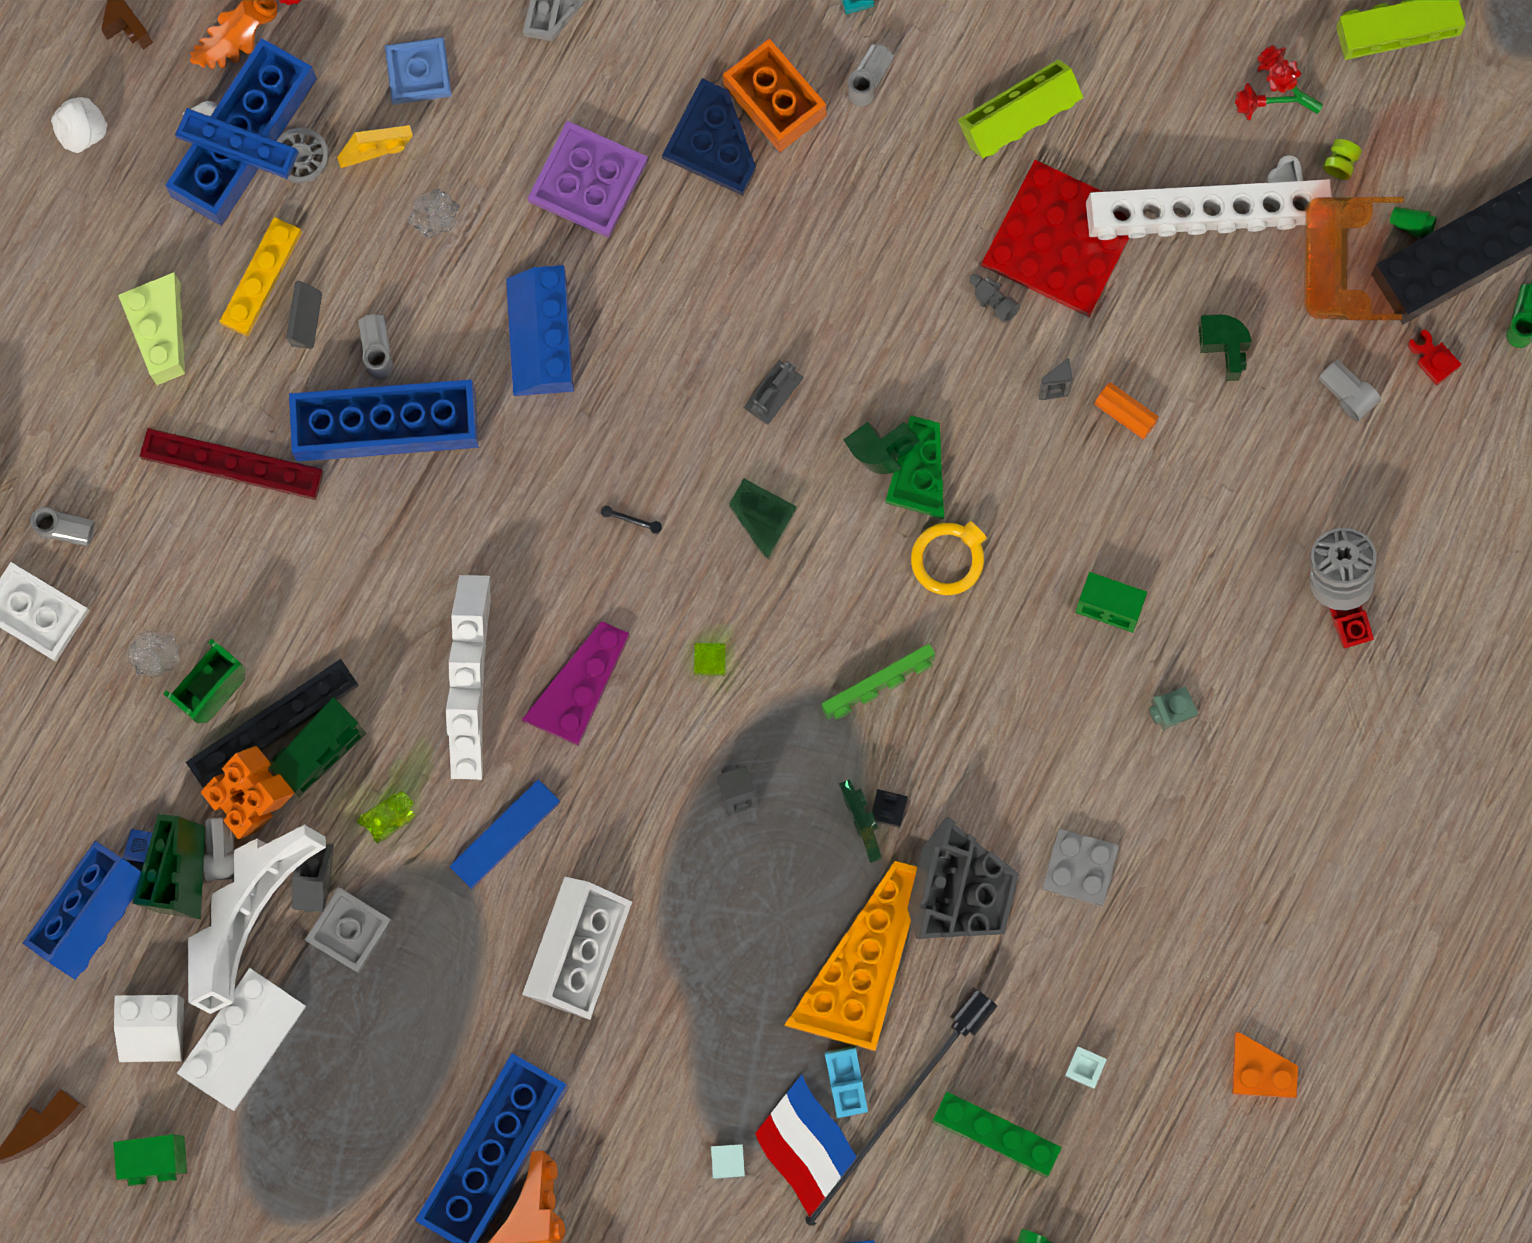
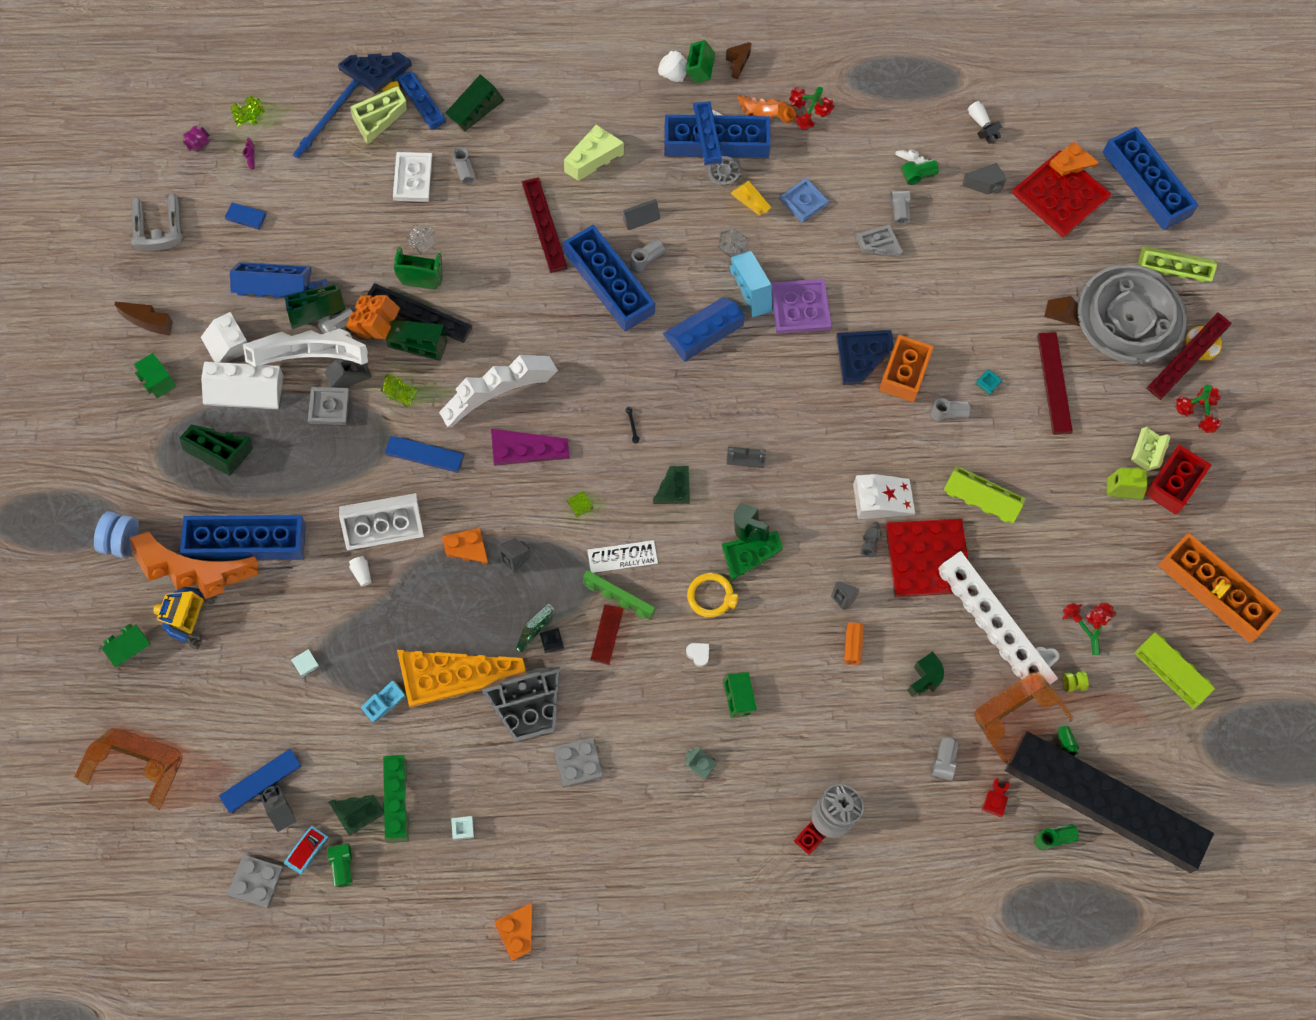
camera: 50 degrees right, 10 degrees down
yellow plate [219,217,302,337] -> none
flag [755,987,998,1226] -> none
none -> dark green wedge [179,424,253,476]
none -> clear green wing [329,795,384,836]
none -> white cone [349,556,372,587]
none -> orange wing [442,528,488,565]
none -> white sticker [587,540,658,573]
none -> clear red tile [590,604,624,665]
none -> green brick [686,40,715,84]
none -> white tile [686,643,709,667]
none -> medium azure wedge [730,251,773,318]
none -> white slope [853,474,915,519]

